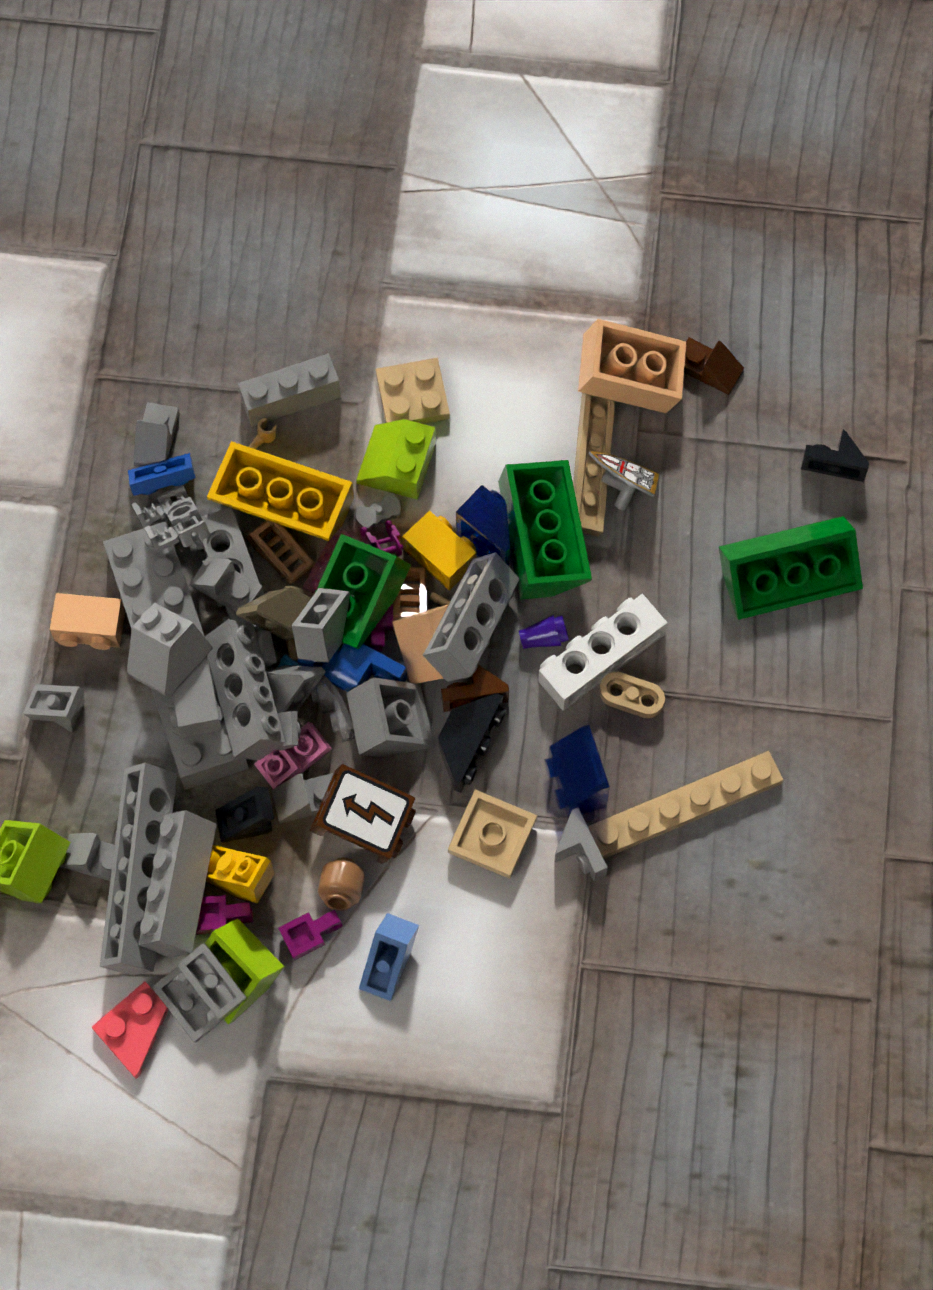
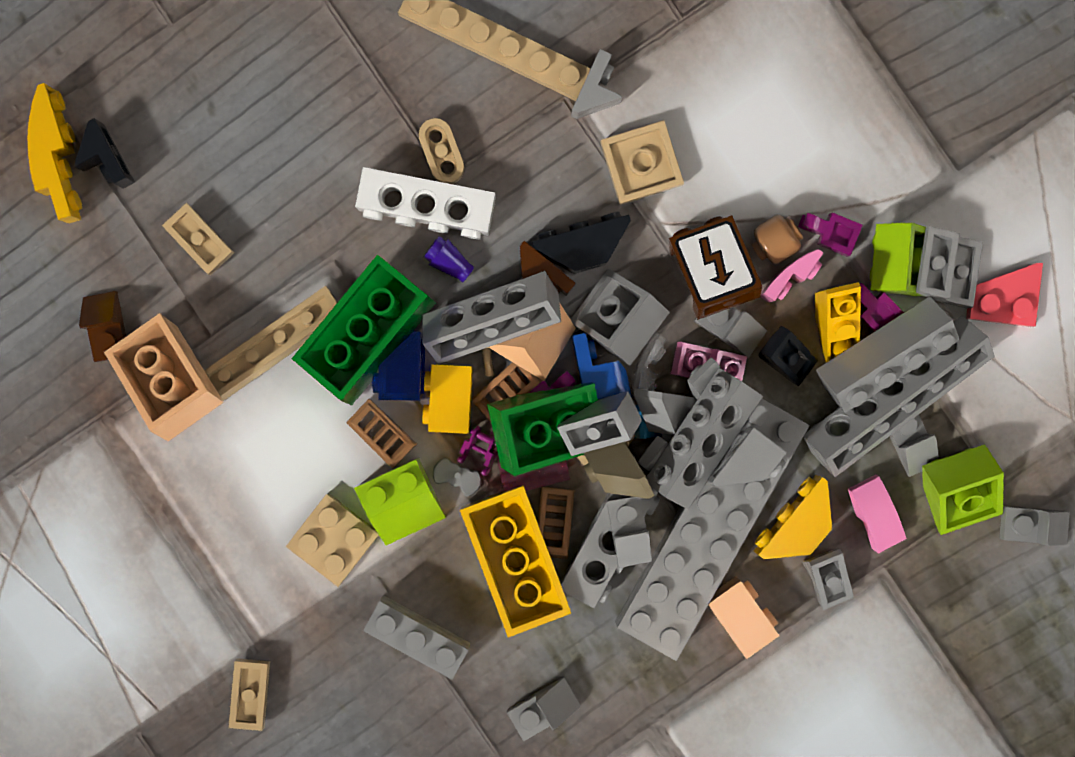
camera: 135 degrees left, 20 degrees up
light grey slope [127,603,213,698] -> none
blue plate [128,453,196,496] -> none
light grey piece [131,485,210,552] -> none
tan hand [248,418,277,449] -> none
medium blue slope [359,913,419,1001] -> none
clear blue slope [544,725,610,818] -> none
shield [588,451,659,510] -> none
green slope [719,516,863,620] -> none
none -> yellow slope [27,83,82,224]
none -> tan plate [162,203,235,275]
none -> tan plate [229,659,270,731]
none -> medium nougat slope [346,399,417,469]
none -> yellow slope [753,475,832,559]
none -> bright pink slope [760,249,823,303]
none -> bright pink slope [848,474,907,554]

